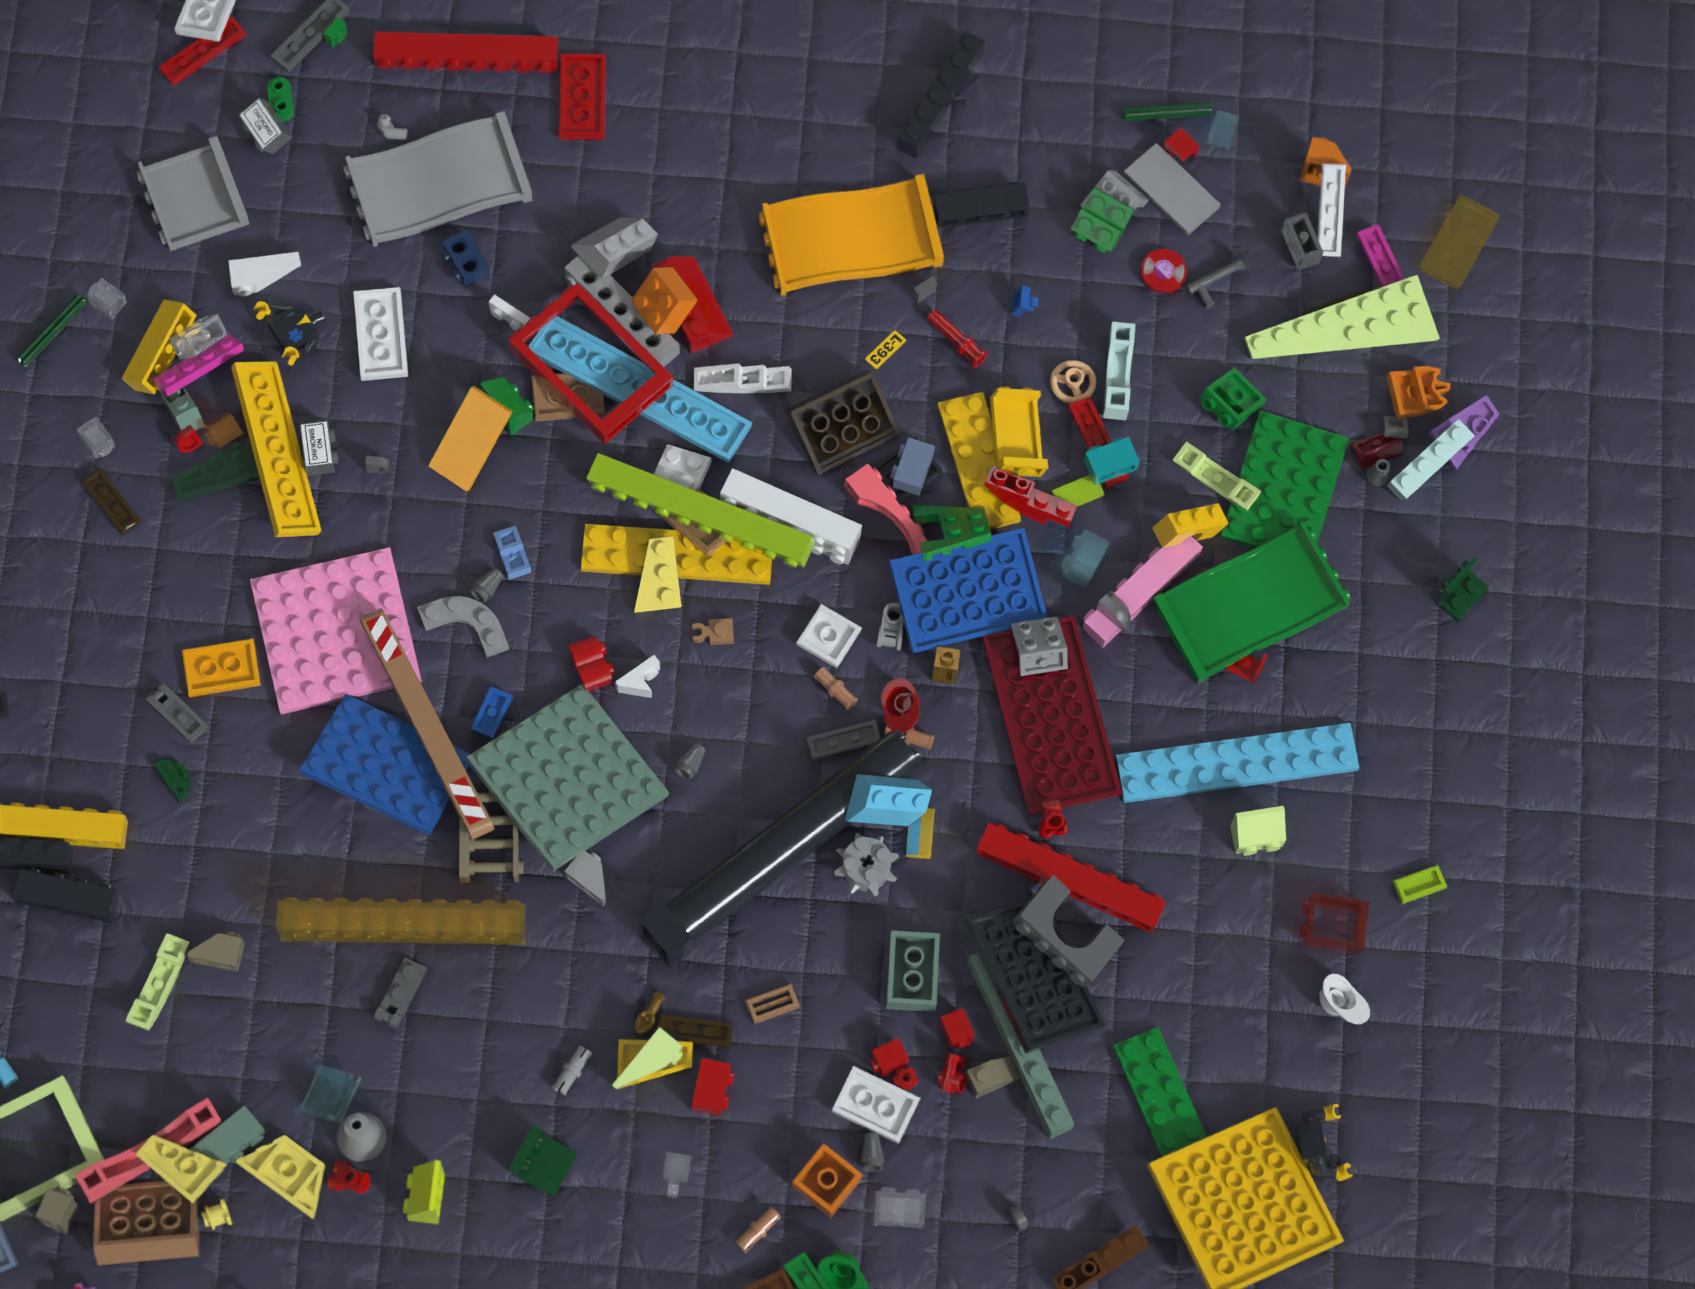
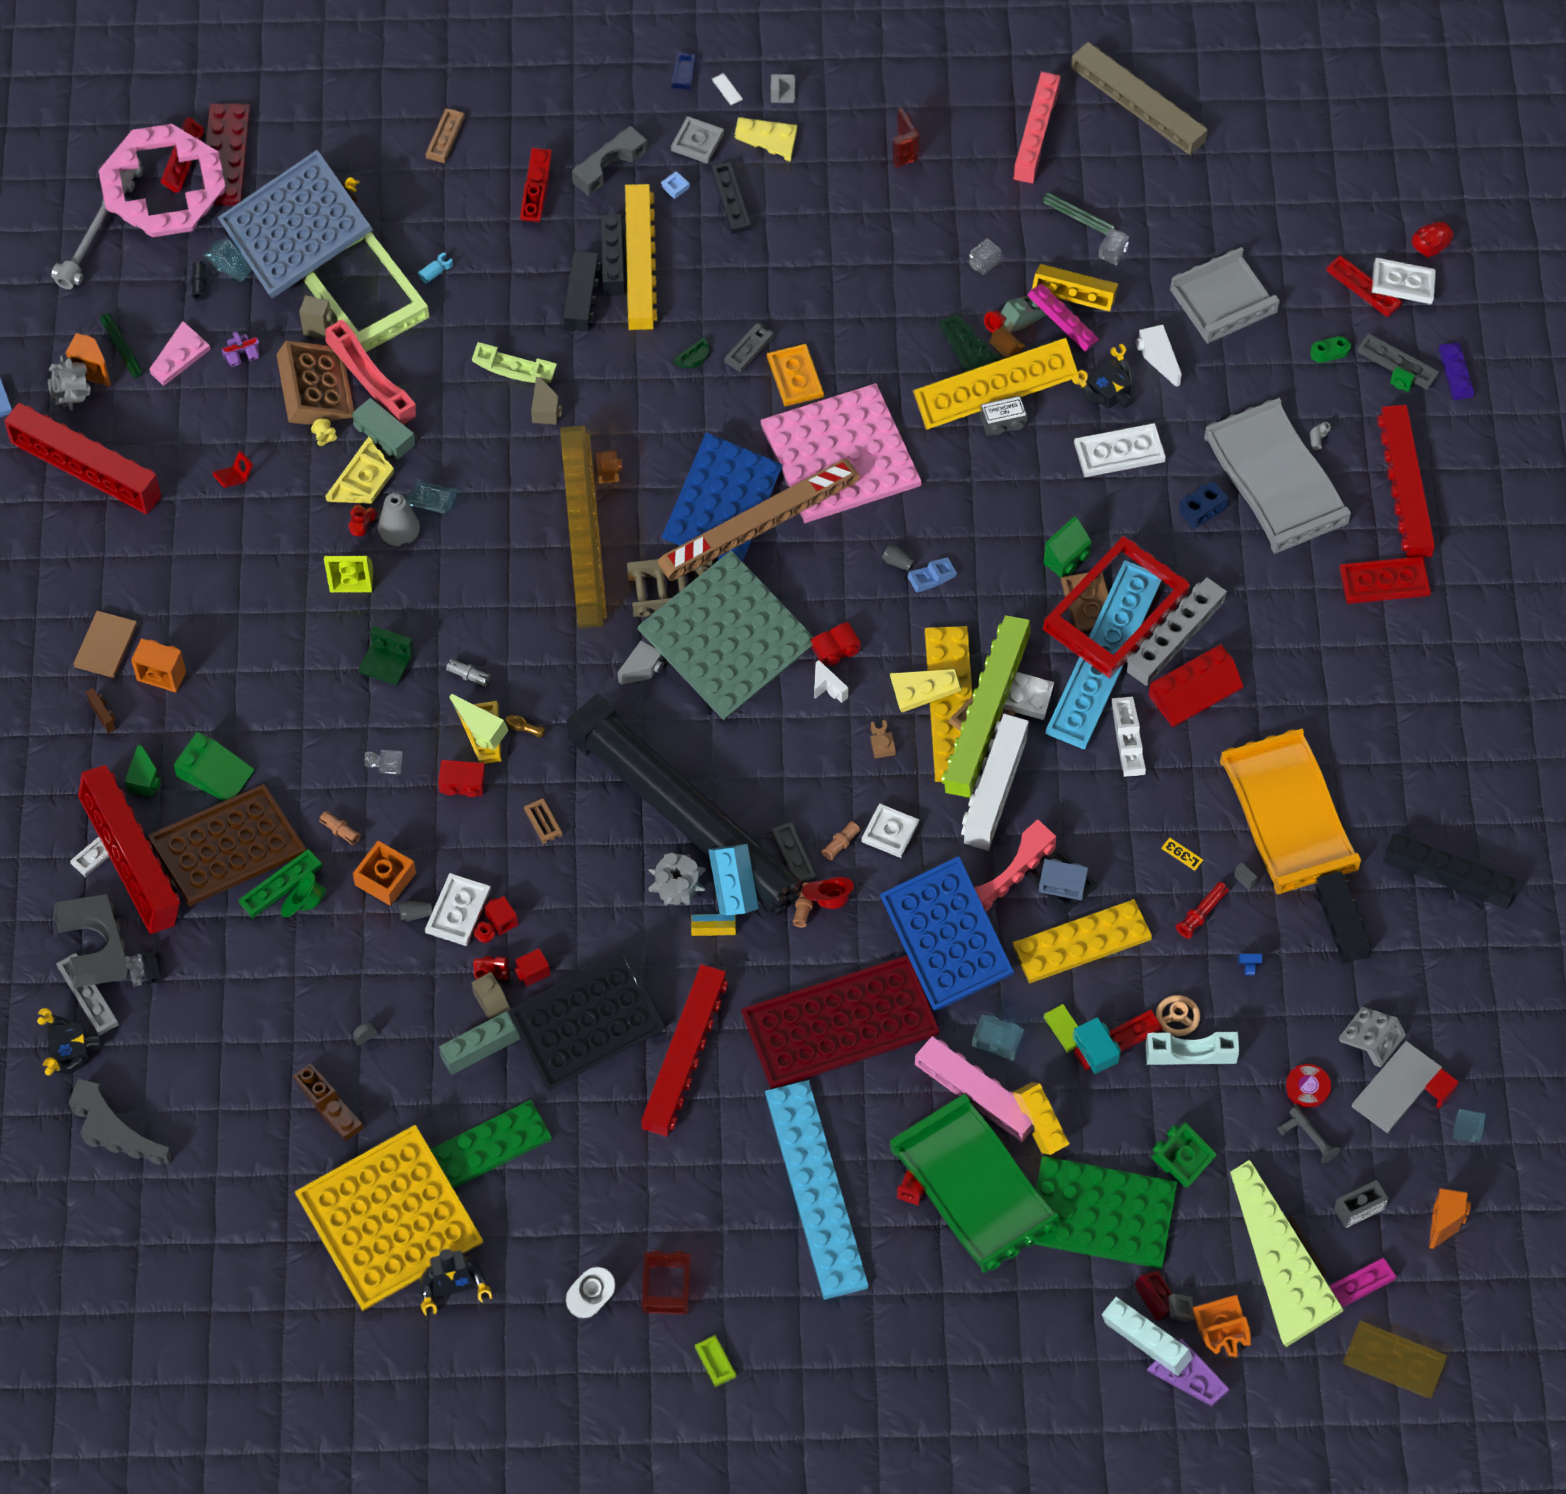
camera: 90 degrees right, 10 degrees down
dark brown tile [80,467,142,536] -> none
light yellow wing [136,1135,226,1203] -> none
clear brick [169,314,228,360] -> none
brick [239,98,293,155] -> none
dark grey tile [365,456,389,473] -> none
dark grey plate [374,958,427,1029] -> none
light grey plate [417,596,509,657] -> none
light orange tile [429,386,513,491] -> none
blue plate [471,687,513,740] -> none
white plate [489,295,530,331] -> none
light grey slope [571,217,658,279] -> none
orange brick [630,267,698,334] -> none
dark brown tile [658,1014,733,1049] -> none
dark grey cone [674,744,706,780] -> none
dark brown slope [784,370,901,475] -> none
clear brick [873,1188,926,1228] -> none
light grey piece [877,603,903,651] -> none
sand green brick [886,931,940,1012] -> none
green wing [912,505,991,561] -> none
pearl gold bracket [932,647,960,685] -> none
red slope [984,466,1077,527] -> none
yellow panel [990,386,1048,477] -> none
light grey bracket [1011,617,1068,676] -> none
dark grey arch [1011,875,1125,988] -> none
red plate [1038,800,1068,838] -> none
green plate [1071,187,1135,252] -> none
flat silver brick [1097,591,1131,633] -> none
dark green axle [1123,102,1212,121] -> none
yellowish green slope [1173,442,1261,511] -> none
yellowish green slope [1230,806,1286,856] -> none
white tile [1318,163,1346,256] -> none
dark grey cone [1367,459,1390,486] -> none
dark green bracket [1436,557,1489,623] -> none
none -> clear orange brick [596,451,623,483]

